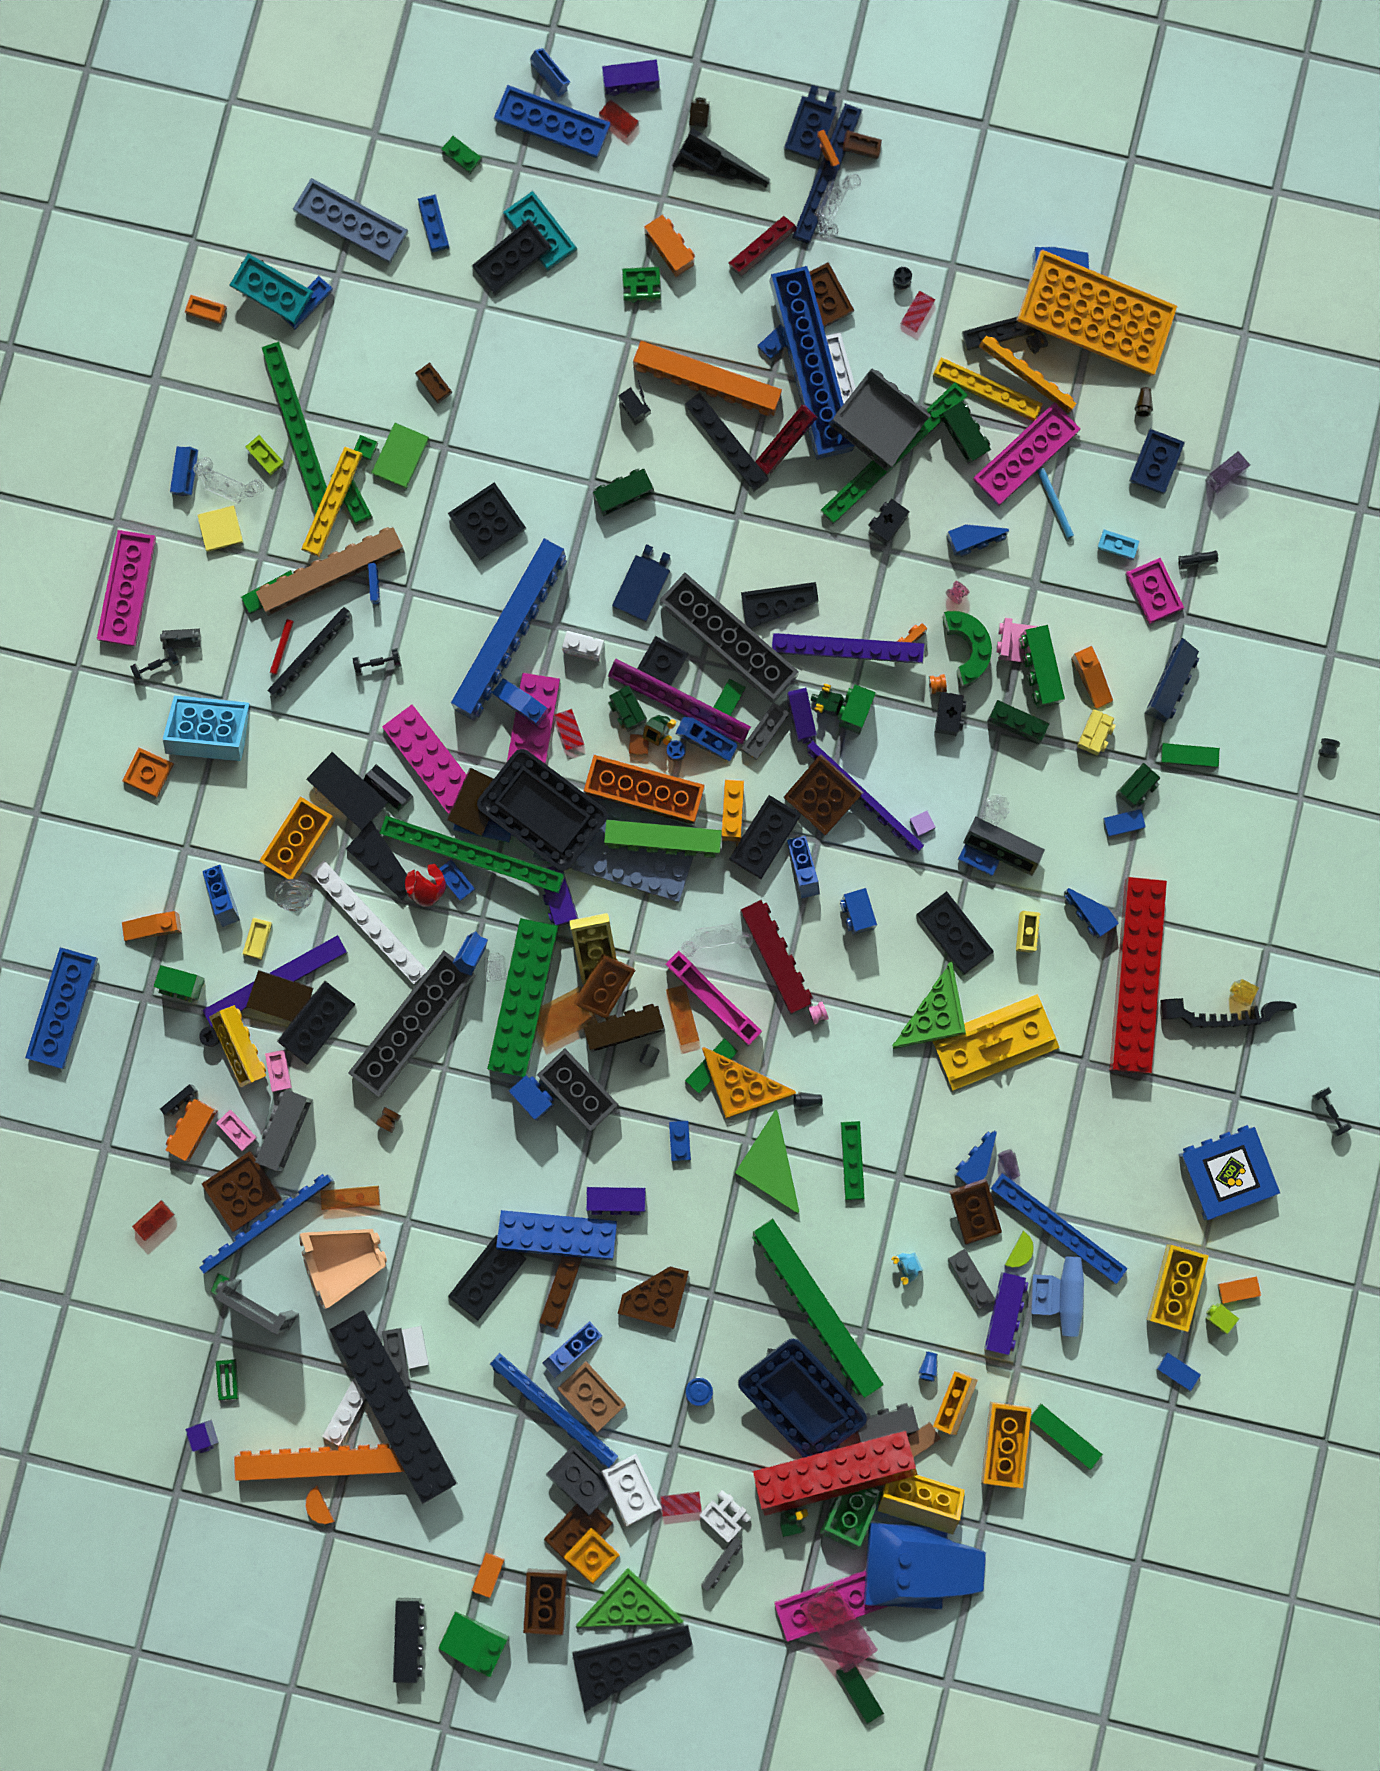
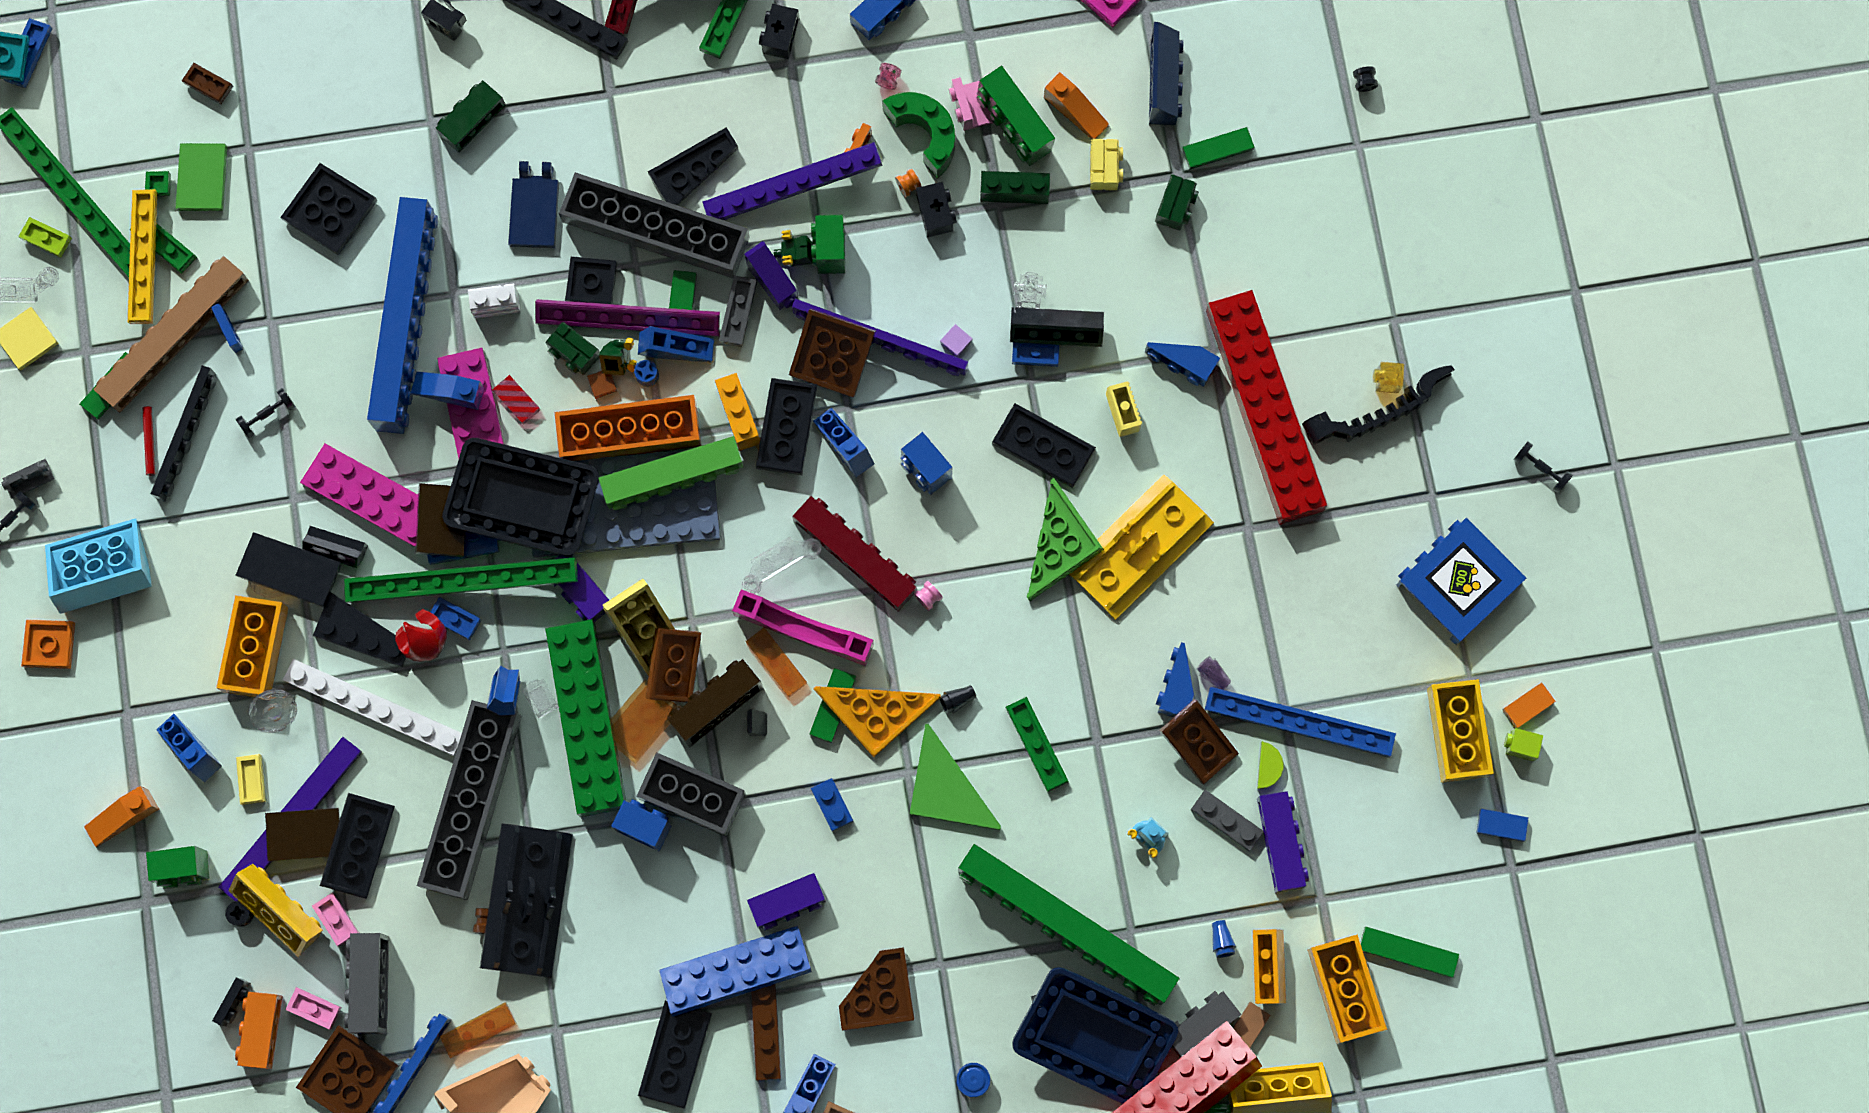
camera: 25 degrees left, 5 degrees down
blue plate [25,947,98,1069] -> none
medium blue plate [1032,1257,1084,1337] -> none
blue tile [1103,809,1146,837] -> none
none -> black hinge [479,823,573,978]

